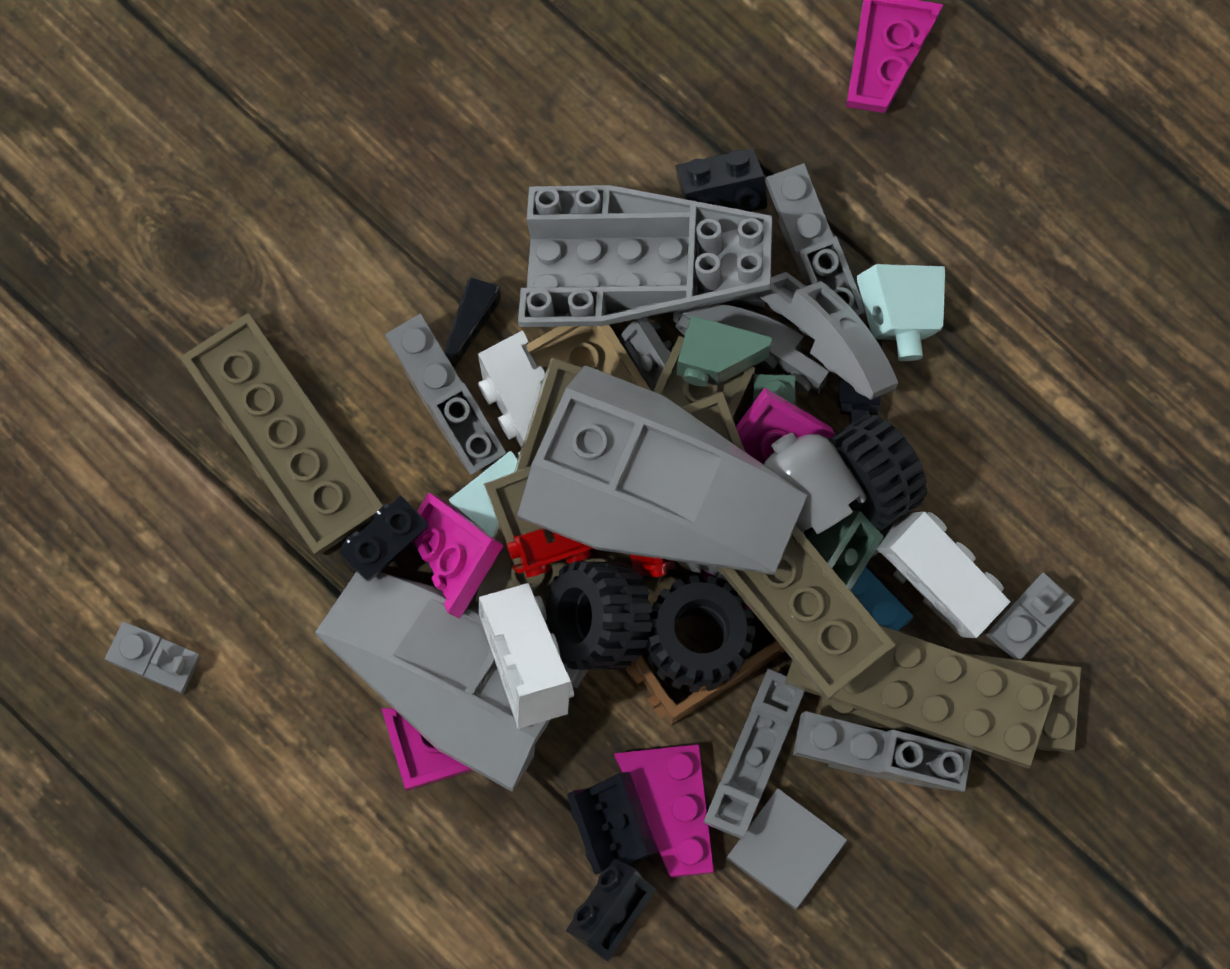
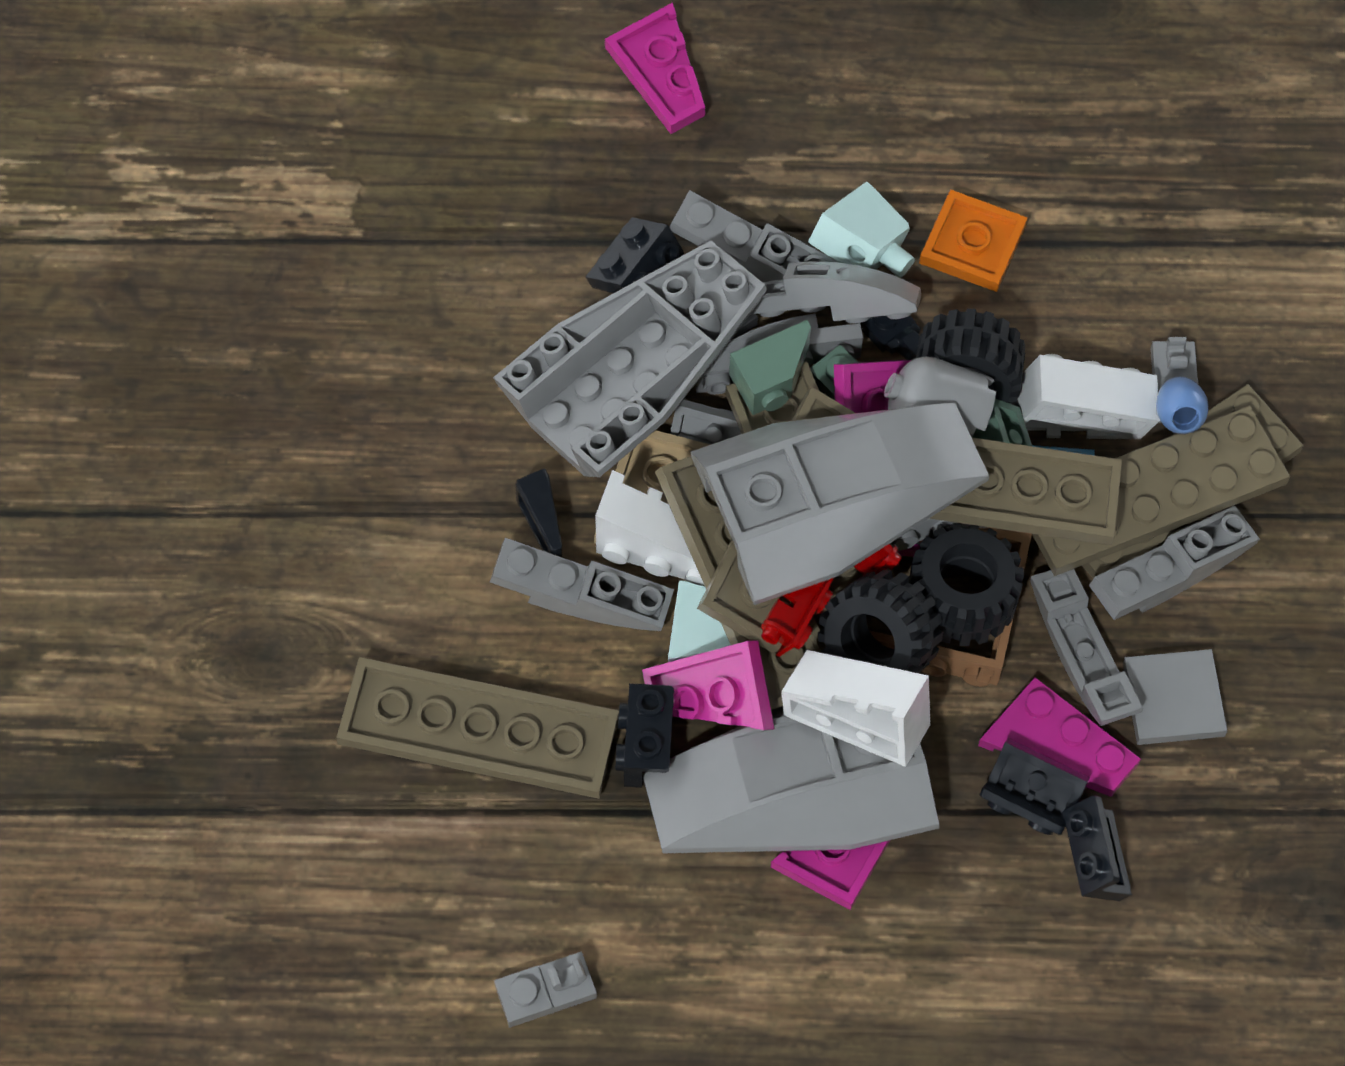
camera: 45 degrees left, 10 degrees down
none -> orange plate [919,189,1028,292]
none -> medium blue animal [1156,377,1208,434]

